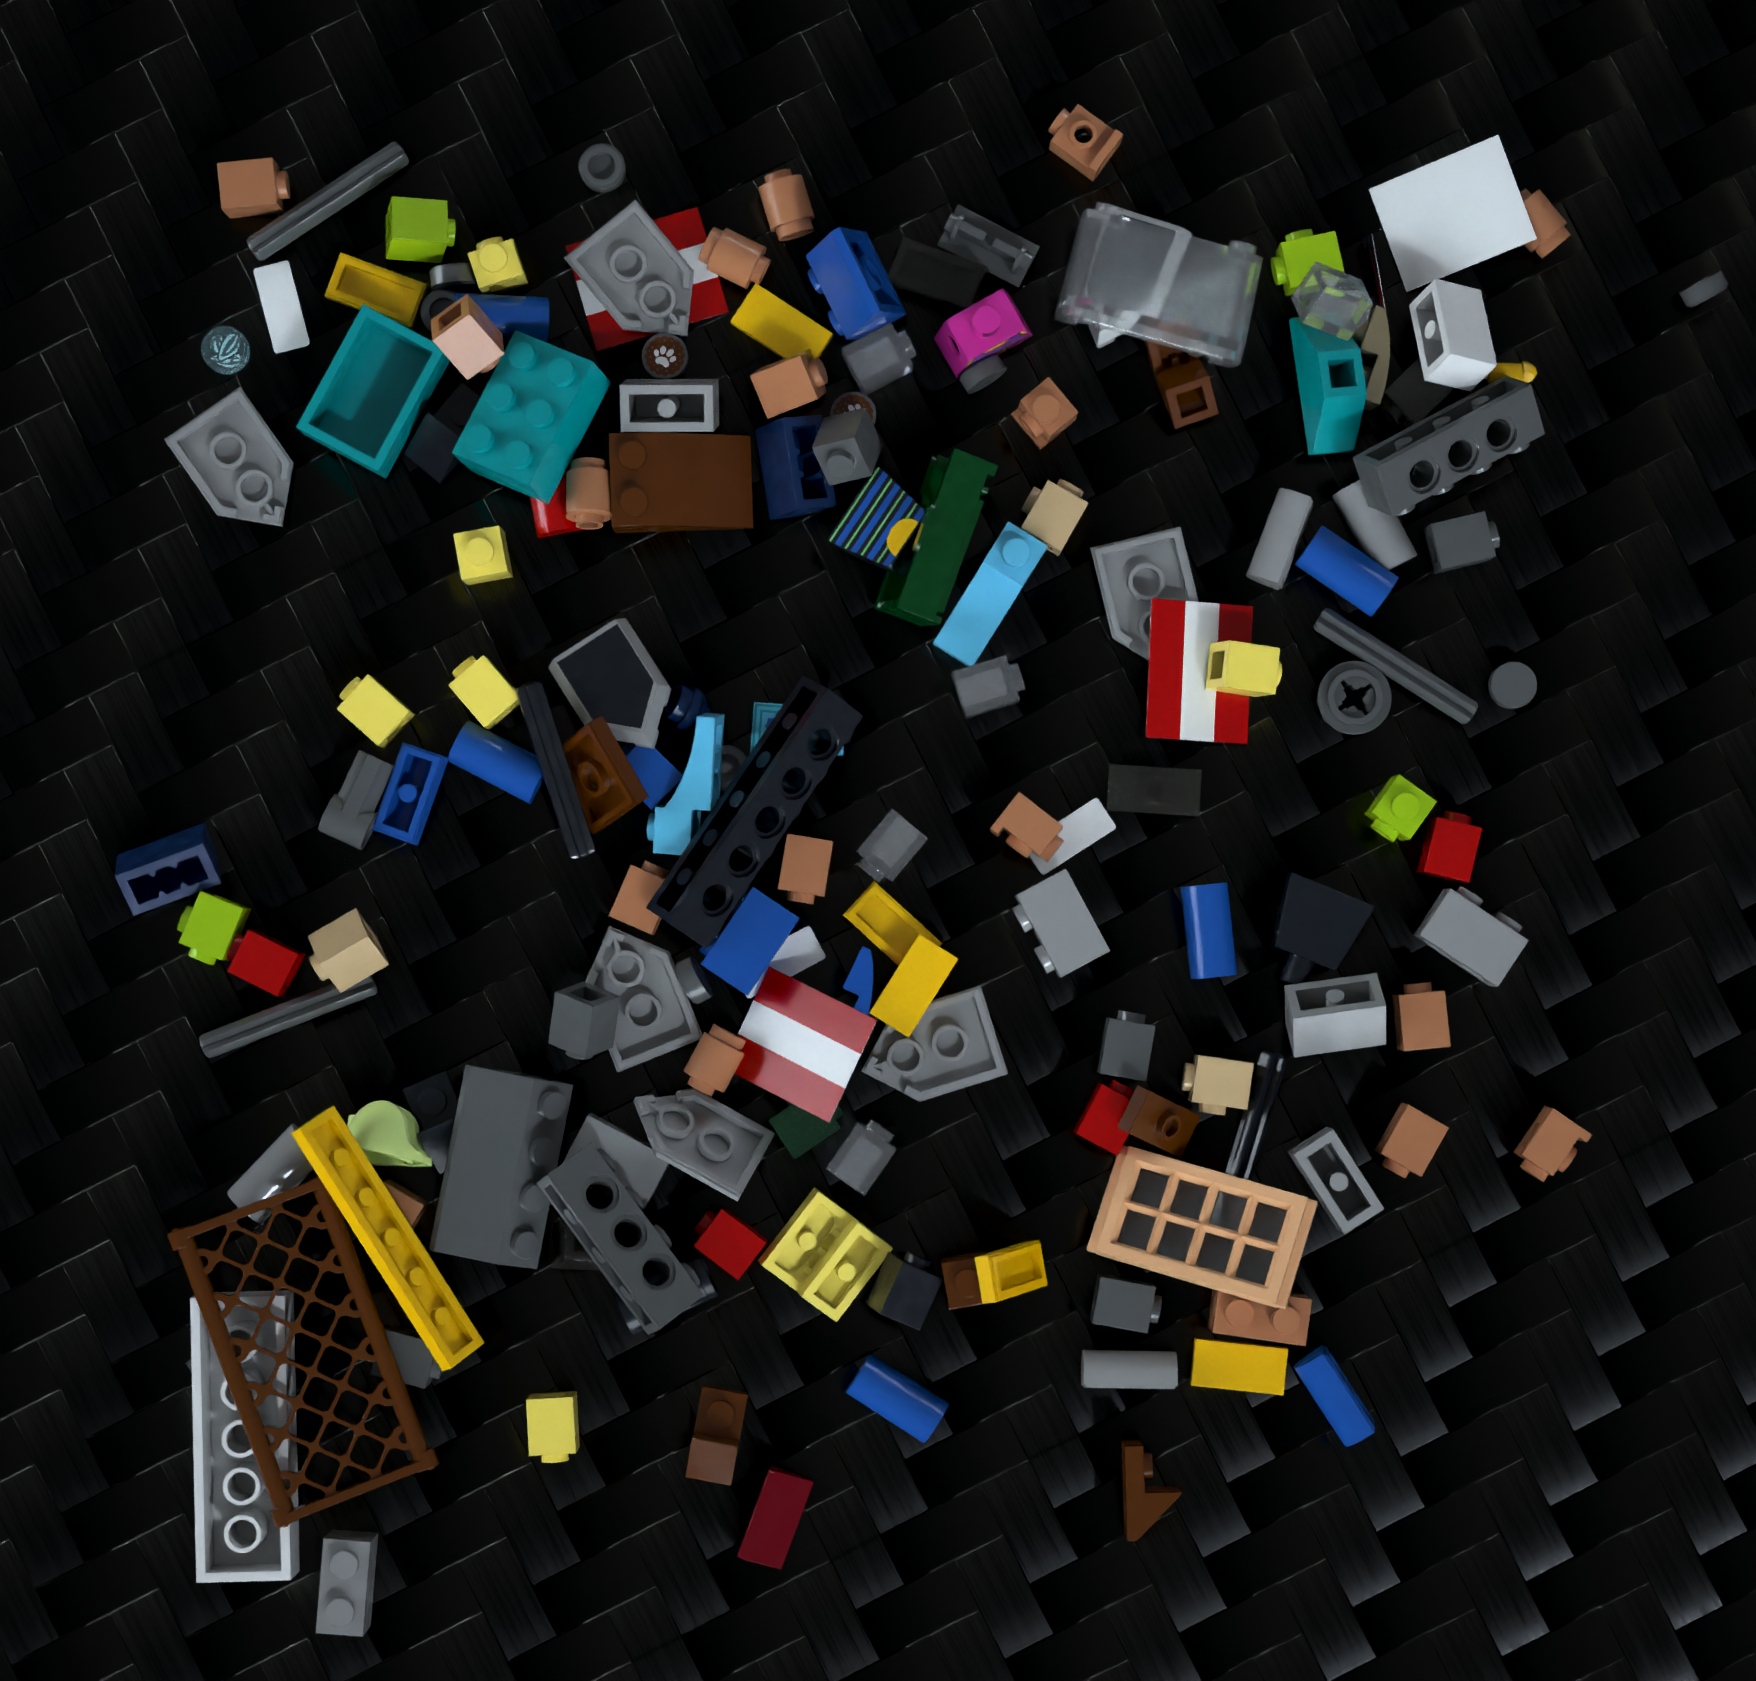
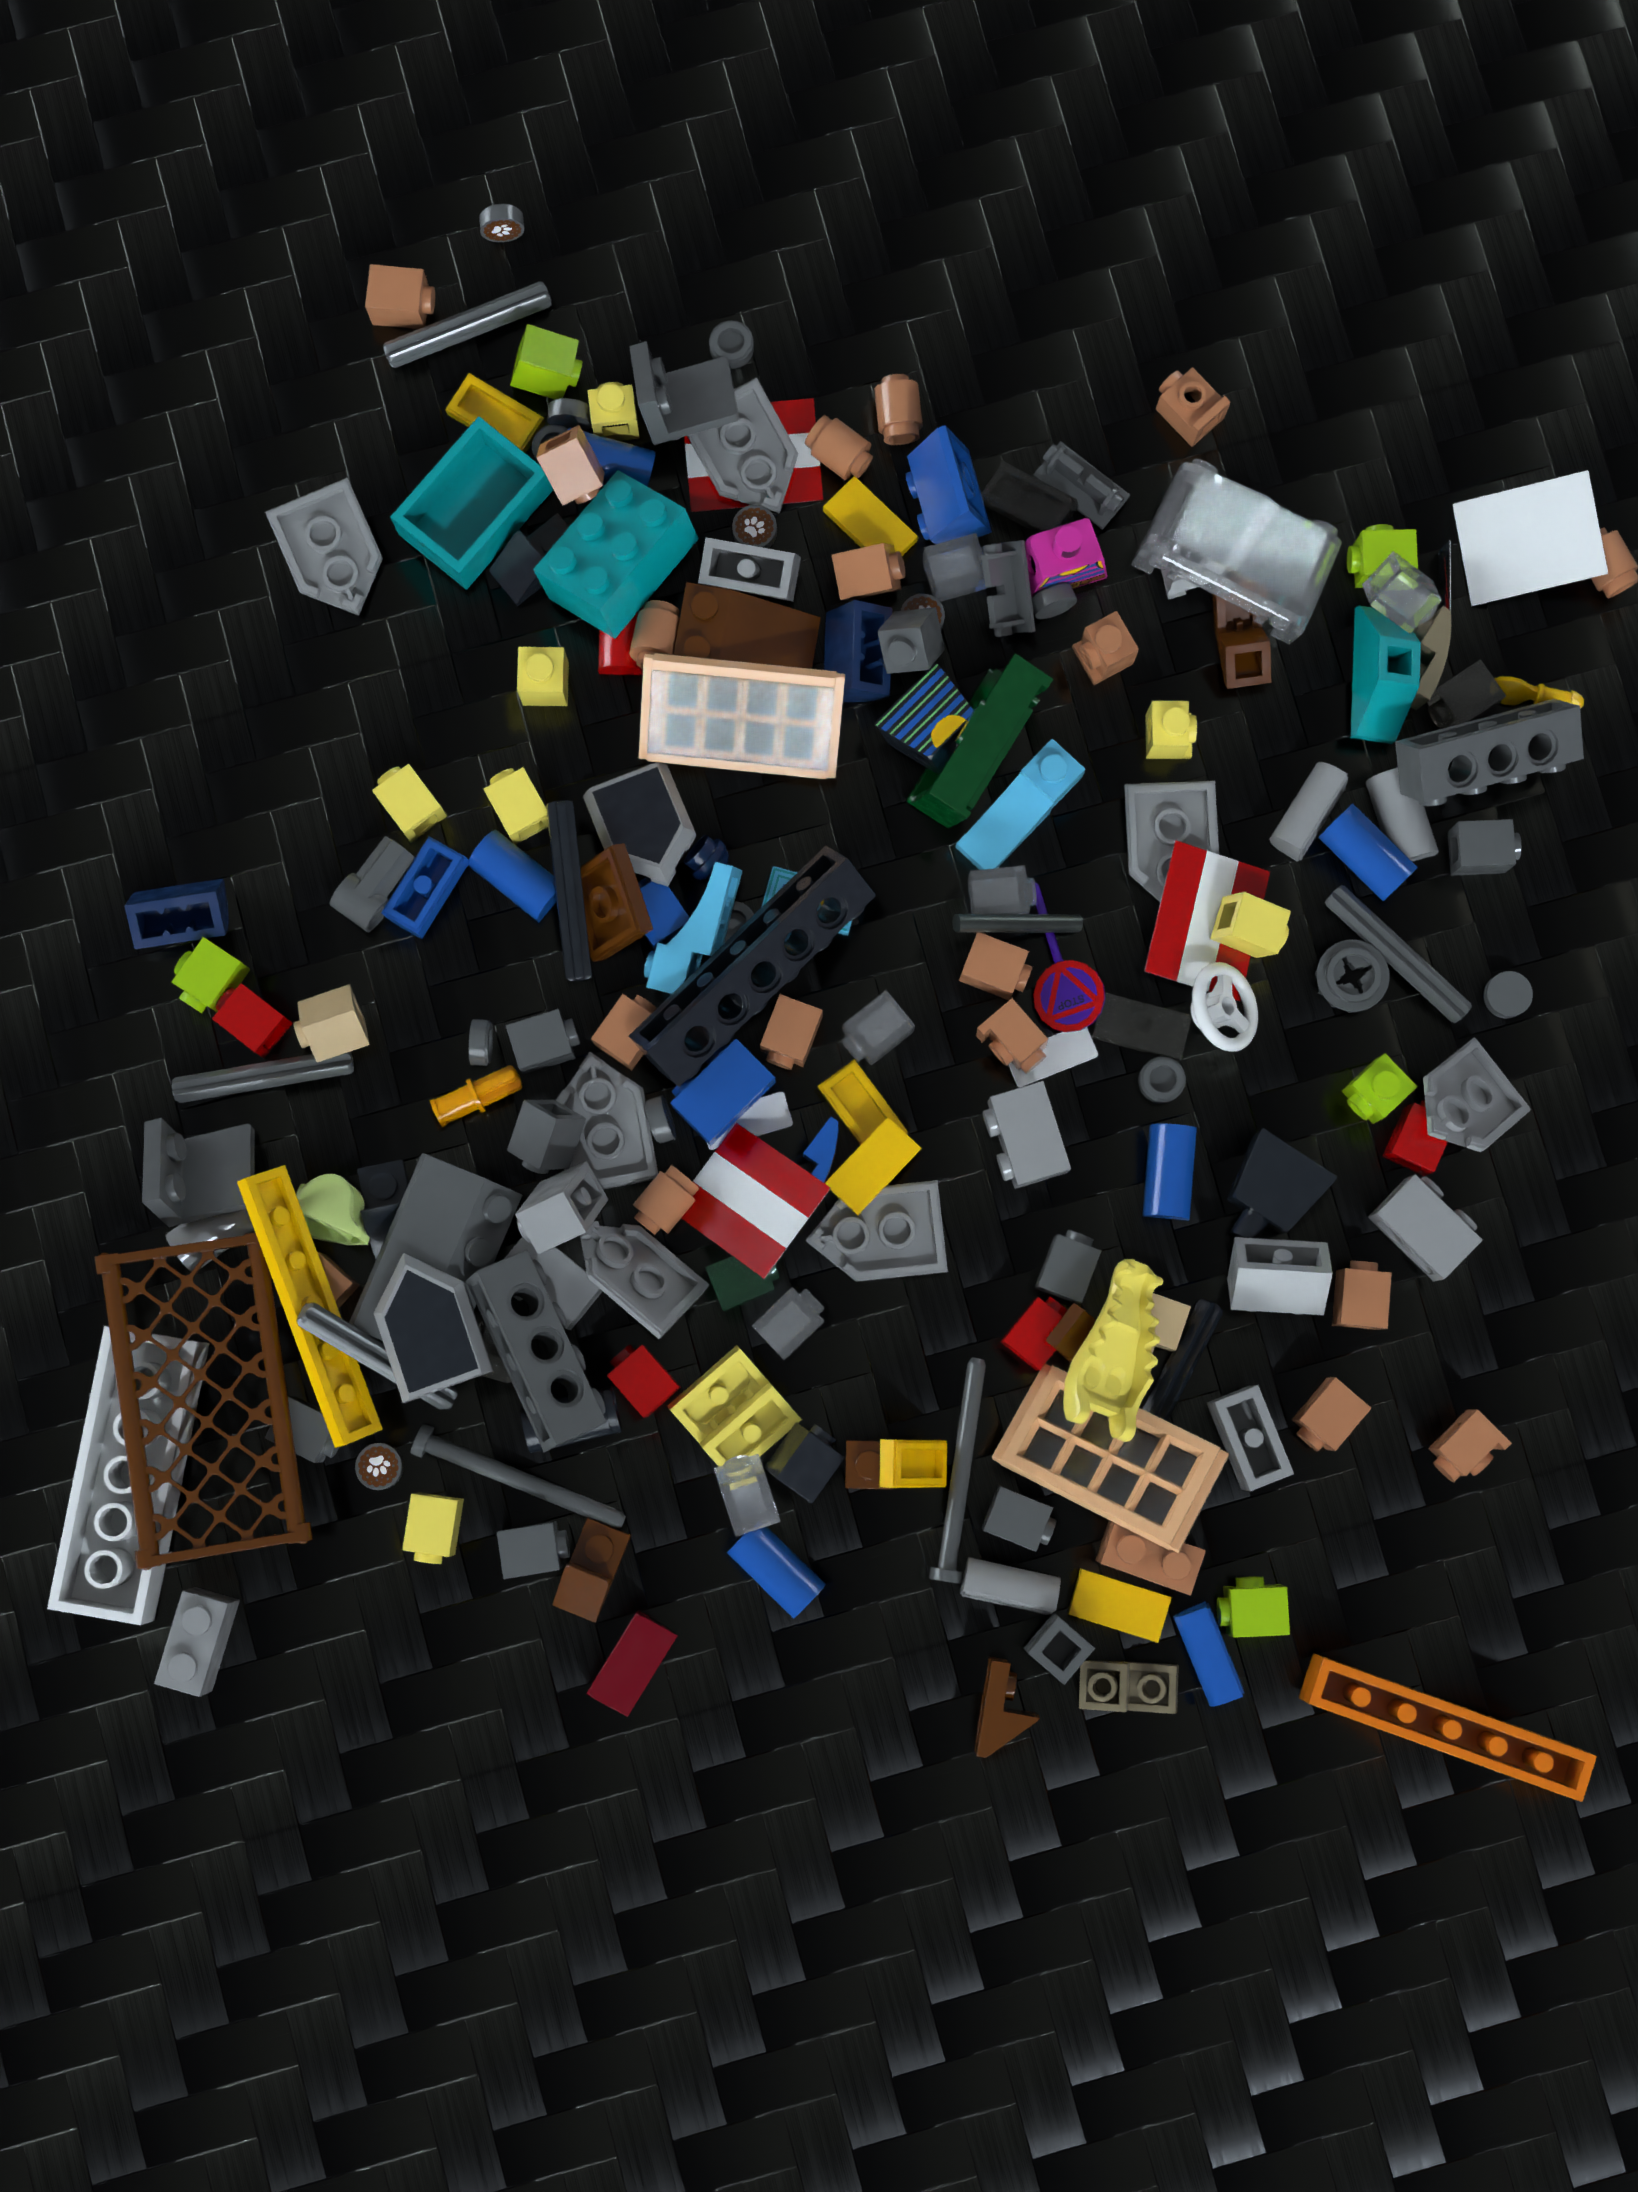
camera: 15 degrees right, 5 degrees down
clear light blue tile [201,326,250,374] -> none
white sticker [253,261,310,354] -> none
tan brick [1020,479,1088,556] -> none
white brick [1409,278,1497,391] -> none
none -> dark grey bracket [142,1118,255,1227]
none -> dark grey axle [296,1303,458,1409]
none -> tile [355,1443,404,1490]
none -> black tile [374,1253,493,1403]
none -> dark grey bar [410,1423,626,1529]
none -> light orange axle [430,1065,522,1127]
none -> dark grey tile [469,1019,493,1066]
none -> dark grey tile [479,204,524,242]
none -> dark grey brick [497,1521,570,1579]
none -> dark grey brick [506,1009,580,1075]
none -> light grey brick [515,1160,609,1254]
none -> dark grey bracket [630,341,739,445]
none -> clear piece [639,653,845,779]
none -> clear brick [714,1454,781,1536]
none -> dark grey bar [929,1358,986,1584]
none -> pearl dark grey bar [953,914,1083,933]
none -> nougat brick [959,932,1032,1000]
none -> dark grey hinge [980,540,1035,637]
none -> dark grey brick [1024,1613,1095,1685]
none -> piece [1030,882,1106,1033]
none -> light yellow animal [1063,1259,1163,1442]
none -> dark tan slope [1079,1660,1179,1714]
none -> dark grey tile [1138,1057,1186,1104]
none -> light yellow brick [1145,701,1197,759]
none -> white piece [1191,962,1258,1052]
none -> lime brick [1217,1576,1290,1638]
none -> orange brick [1298,1653,1597,1802]
none -> light grey tile [1423,1037,1531,1152]

